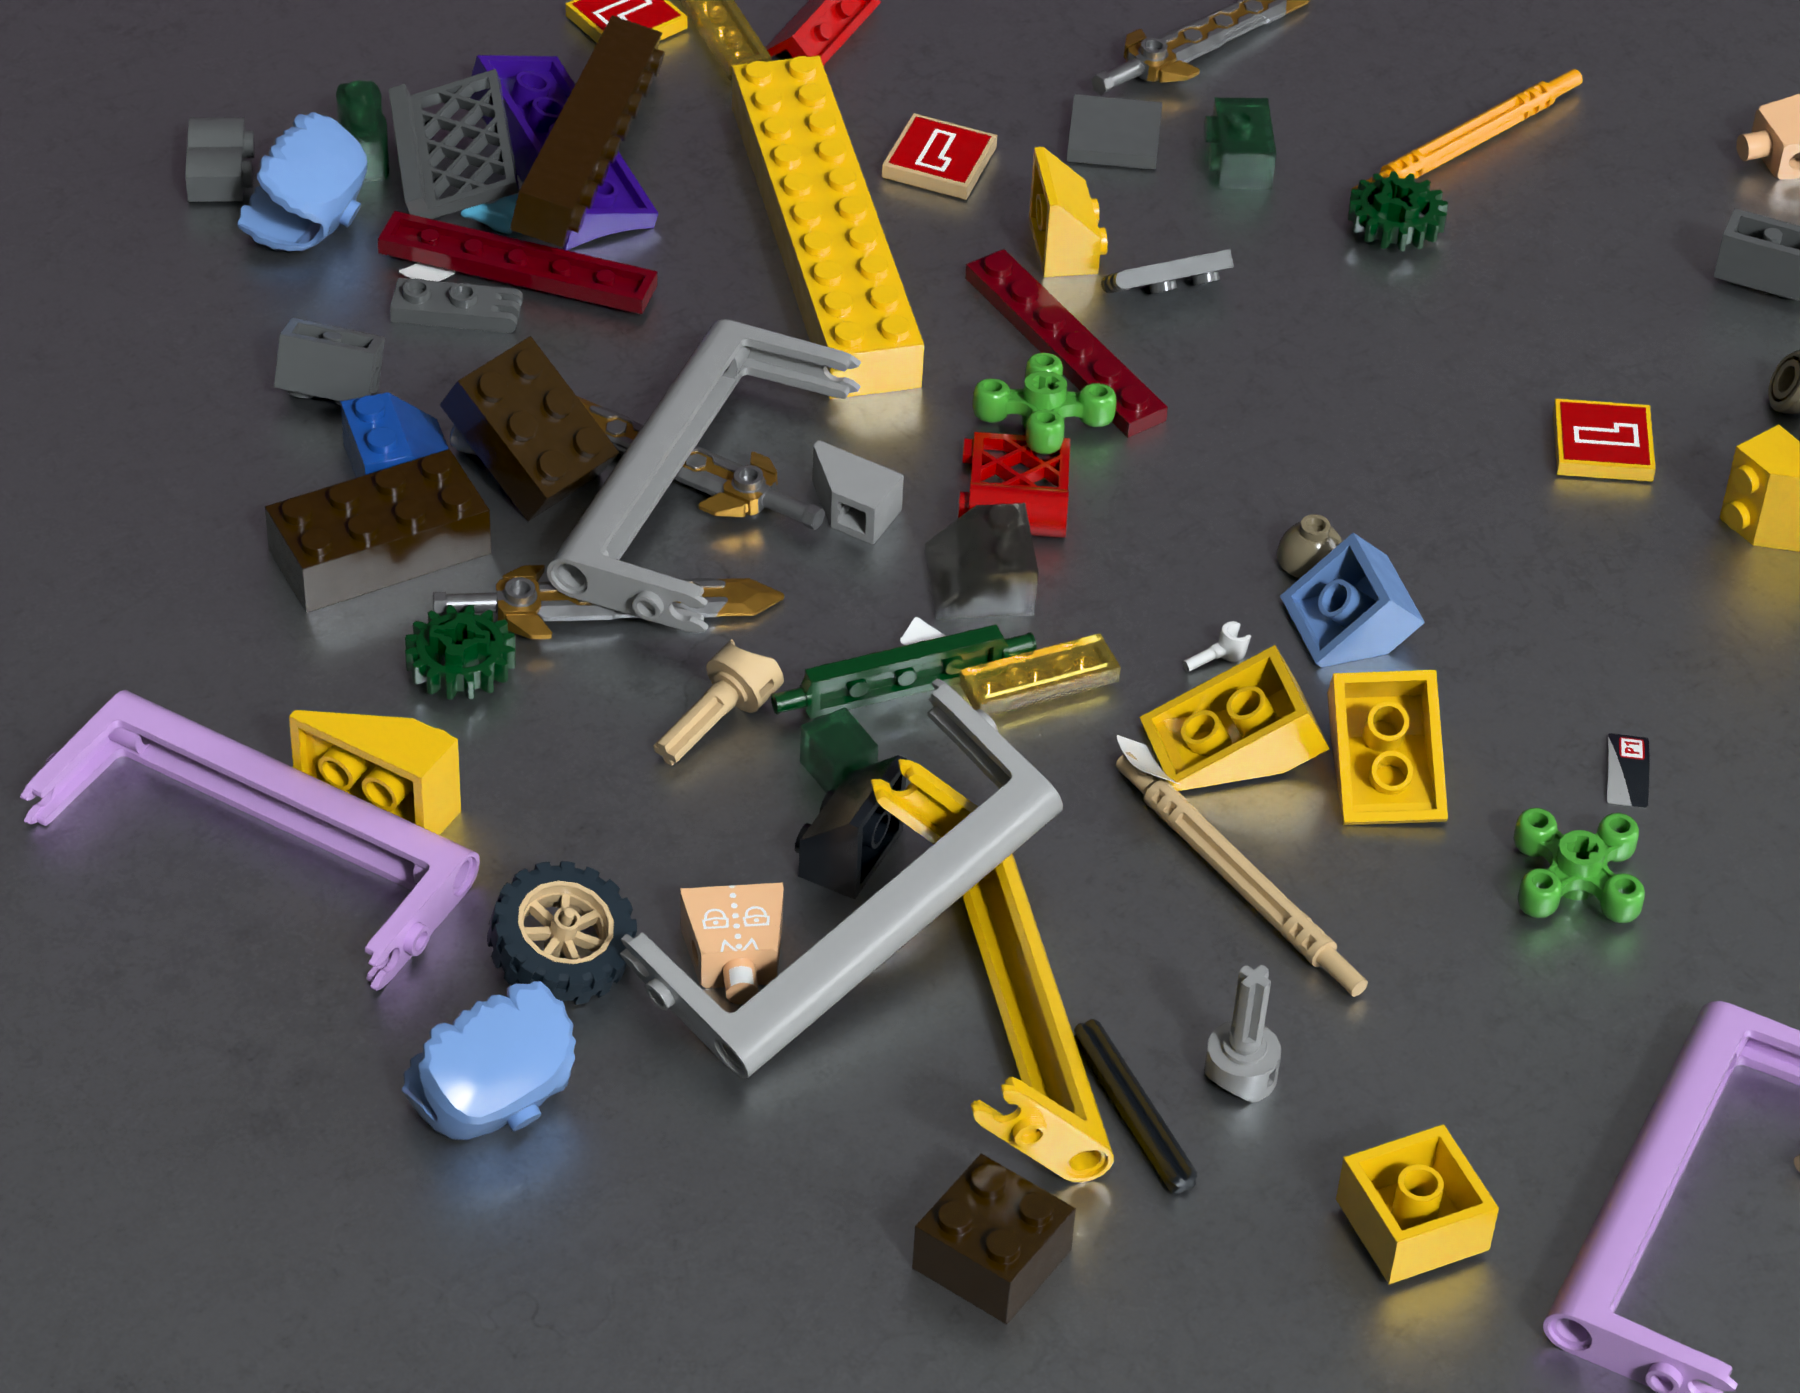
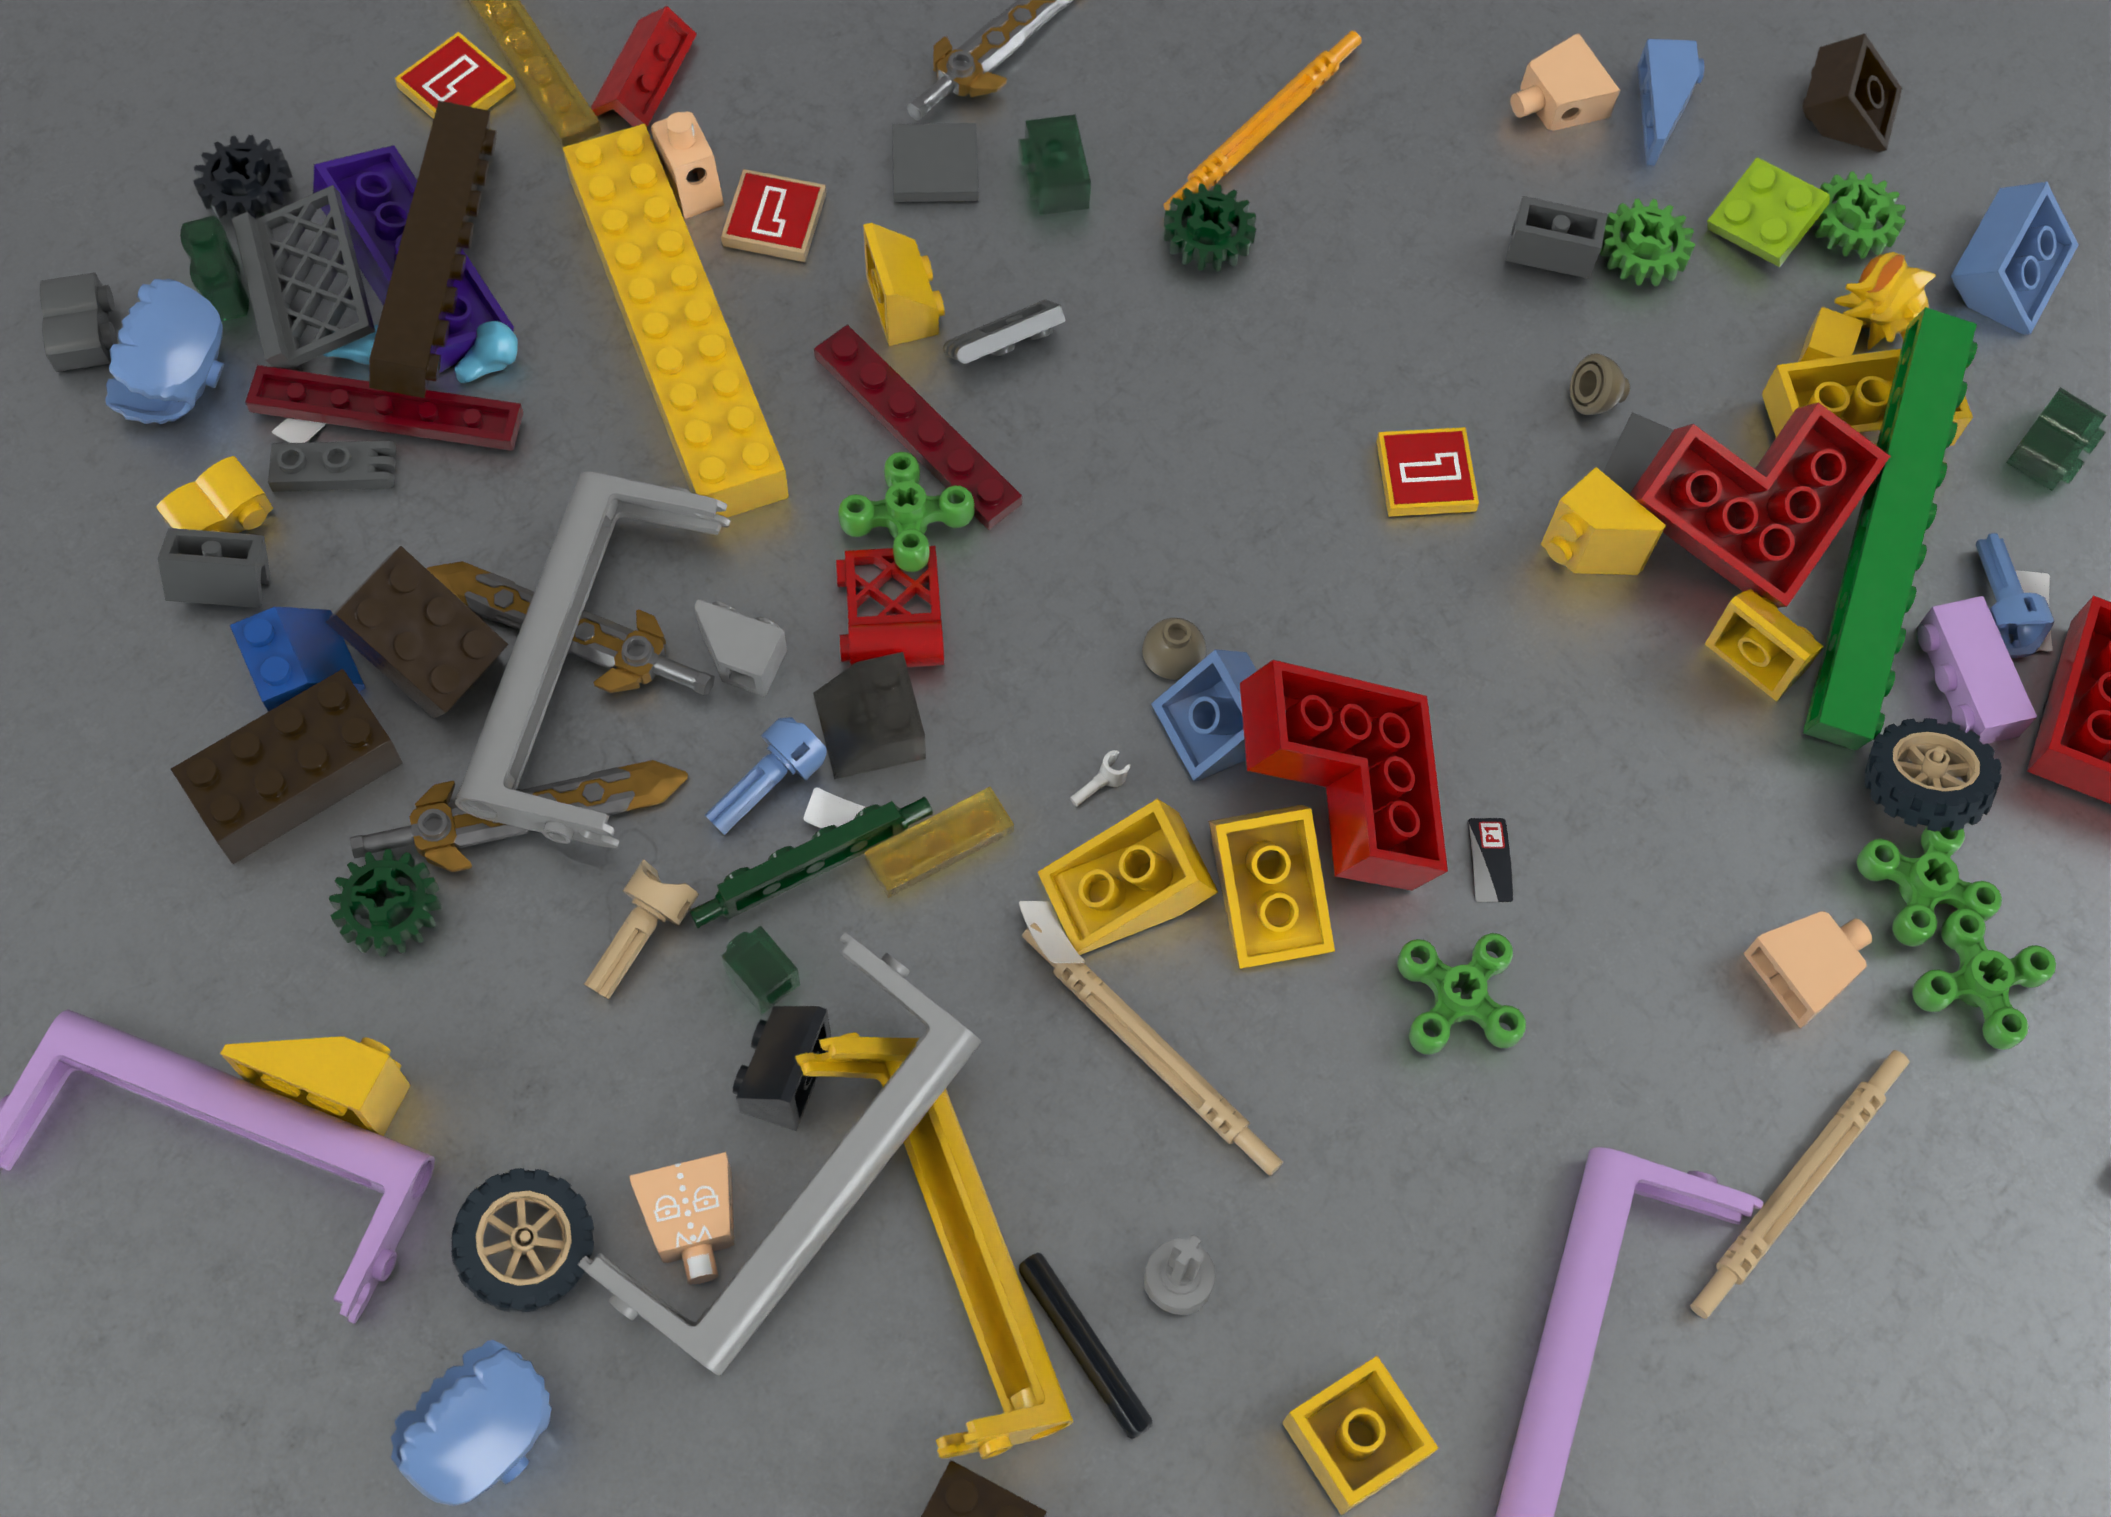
camera: 10 degrees left, 20 degrees up
none -> yellow brick [156,456,273,533]
none -> black gear [193,135,293,222]
none -> medium azure animal [454,321,518,383]
none -> light nougat torso [651,111,724,219]
none -> medium blue piece [705,717,827,835]
none -> red brick [1240,660,1448,891]

